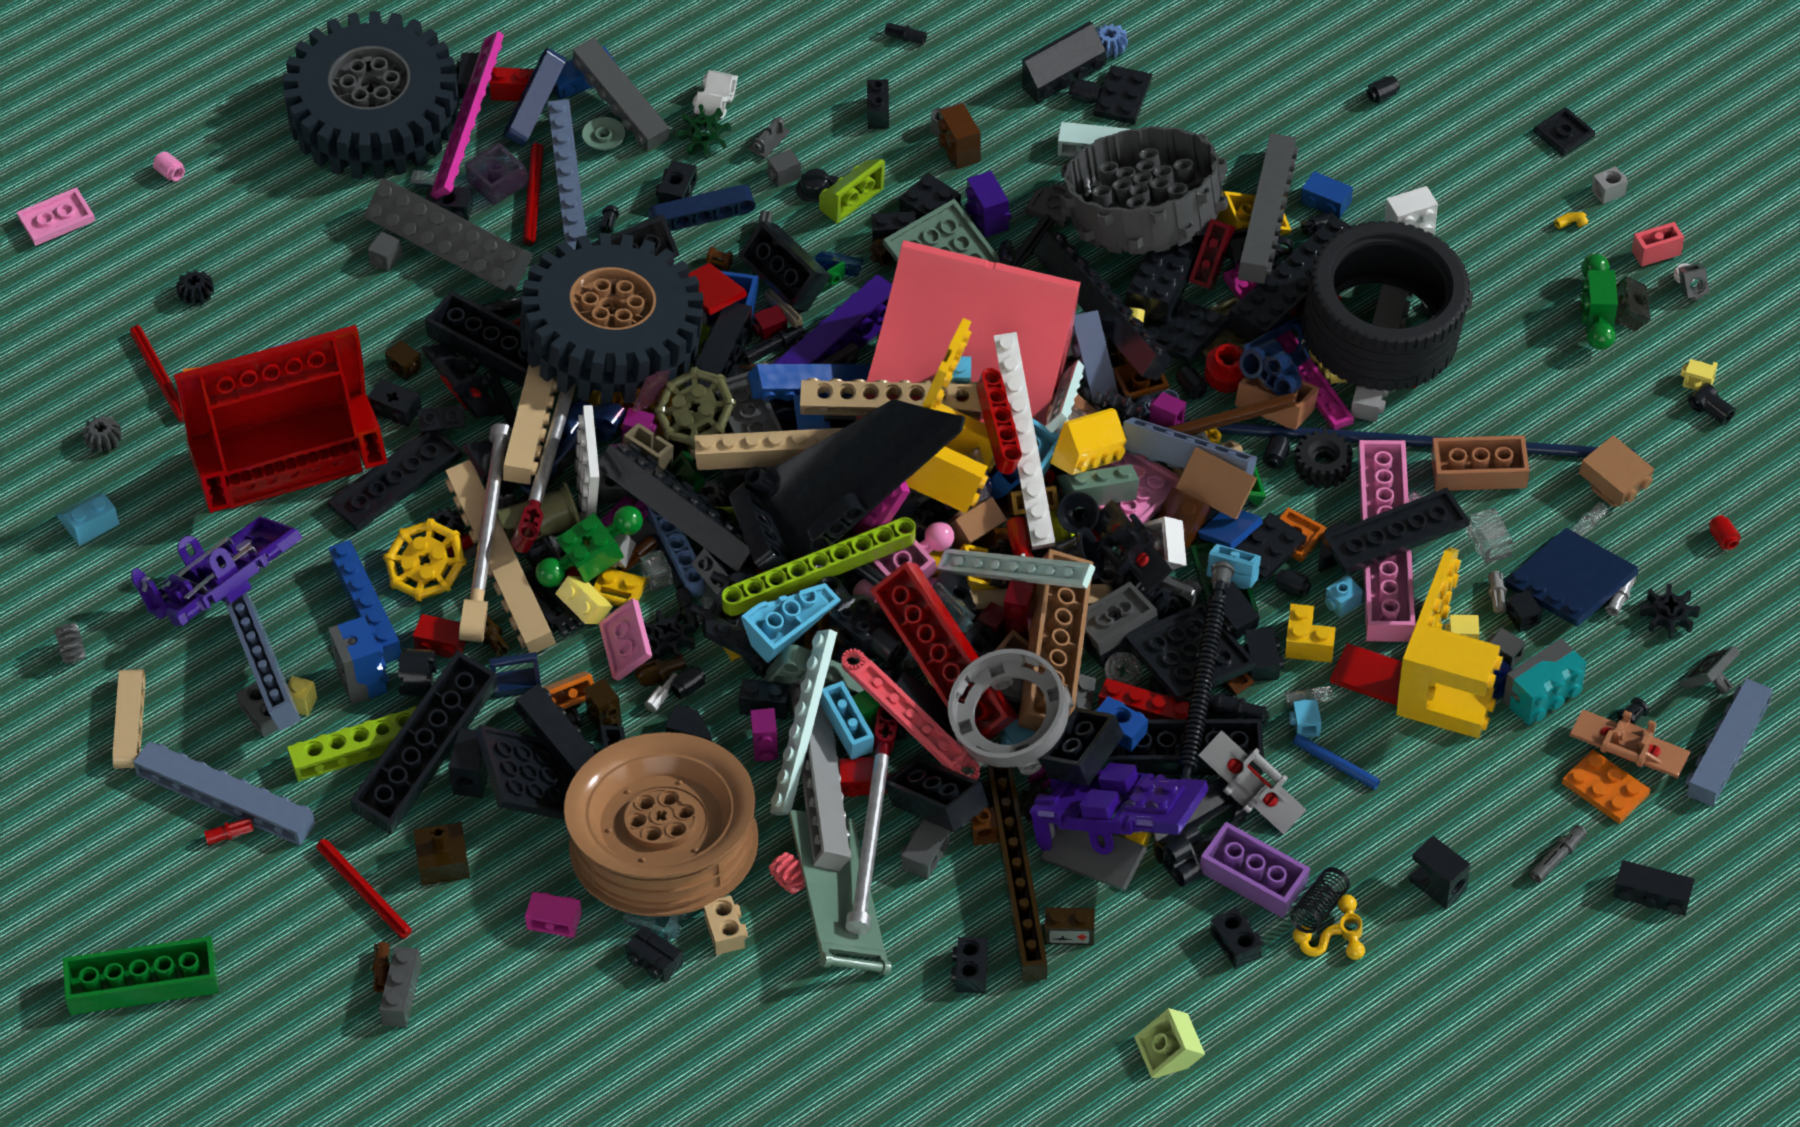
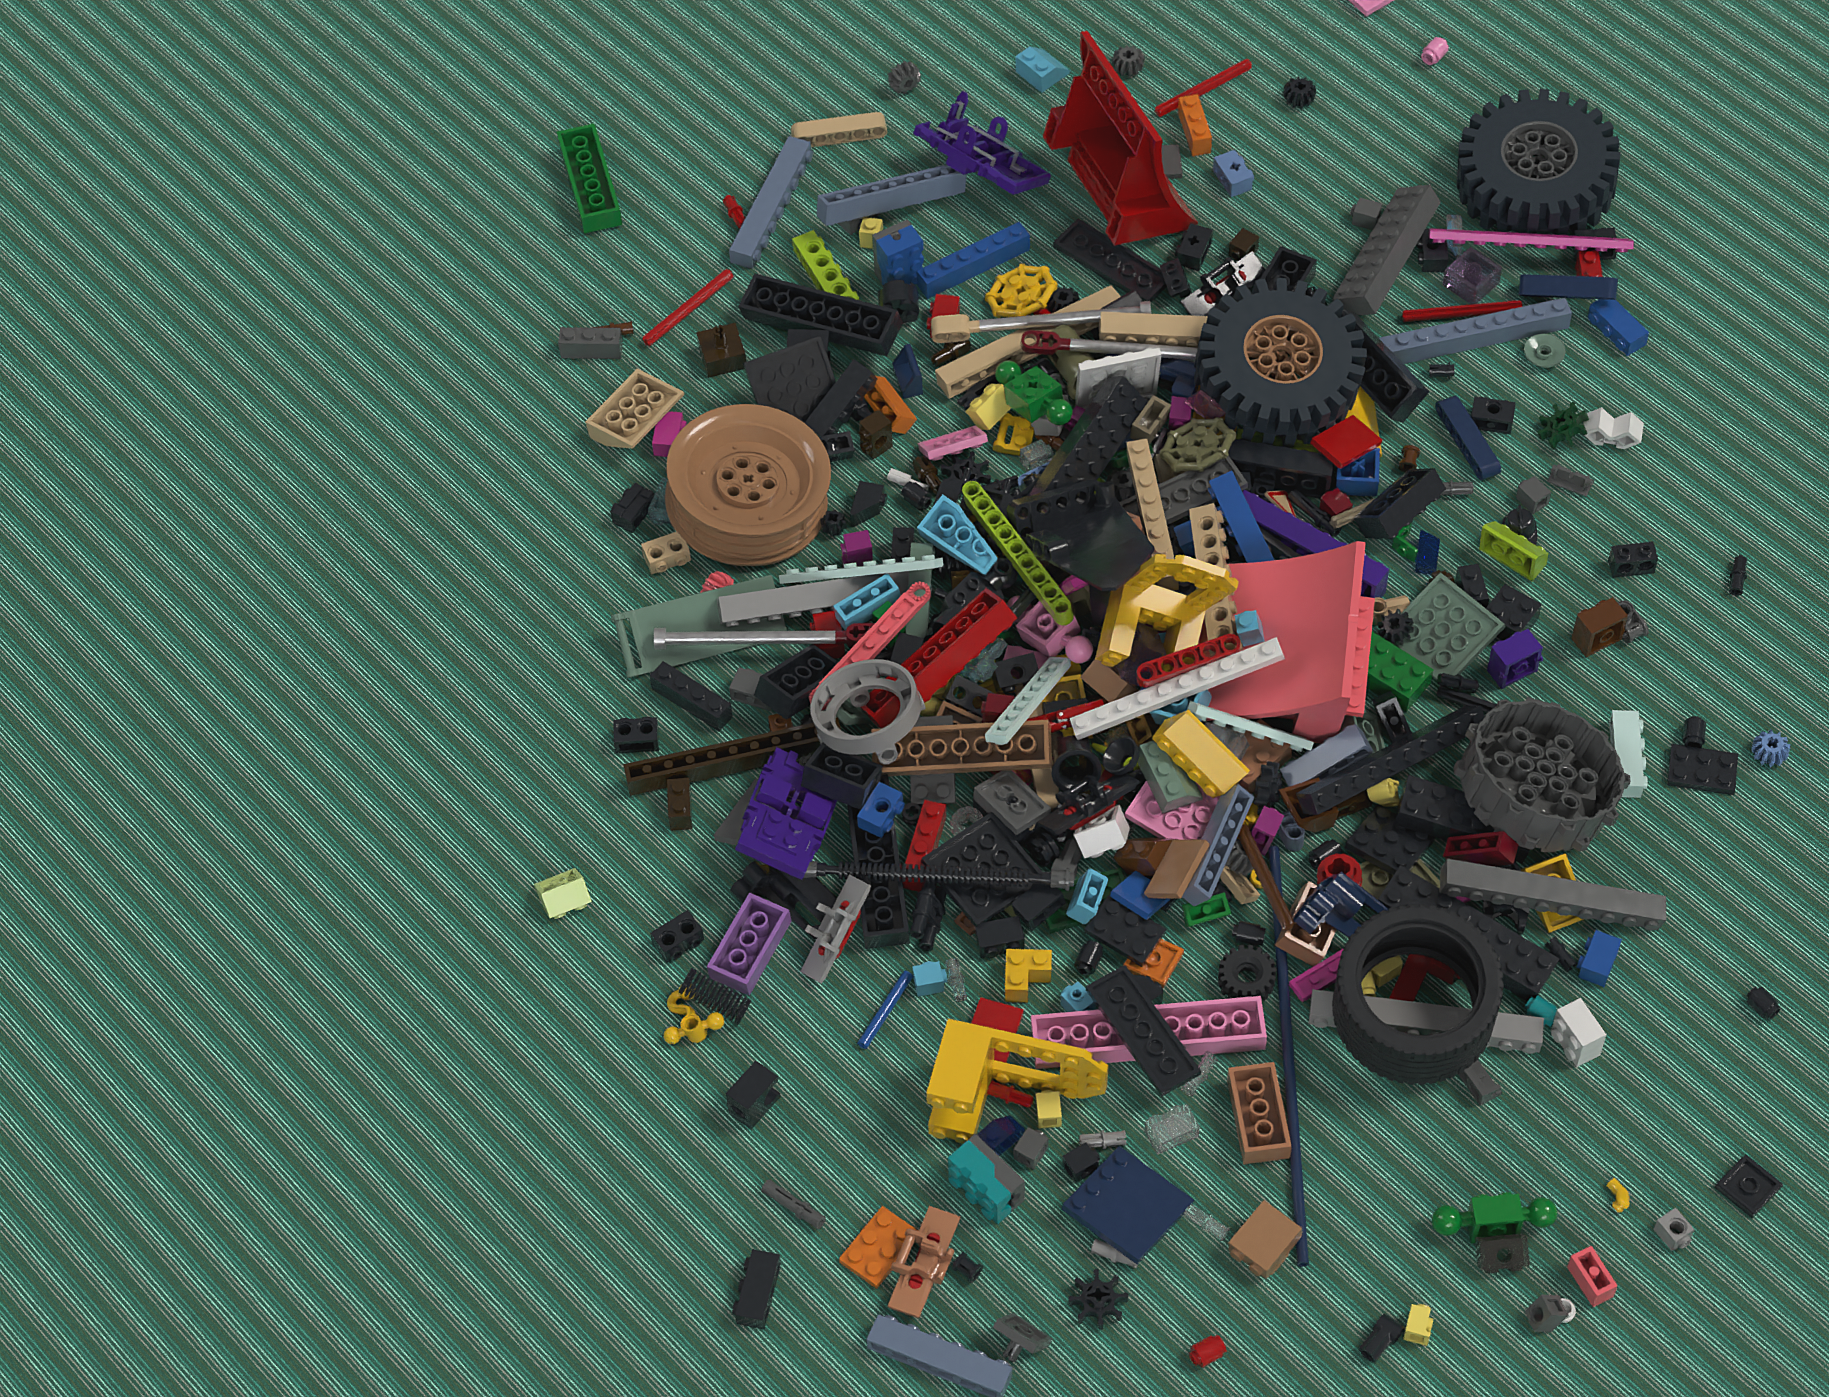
camera: 85 degrees right, 5 degrees up
dark grey brick [572,38,669,151] -> none
black slope [1022,21,1106,103] -> none
none -> tan slope [585,369,685,449]
none -> black brick [650,661,733,732]

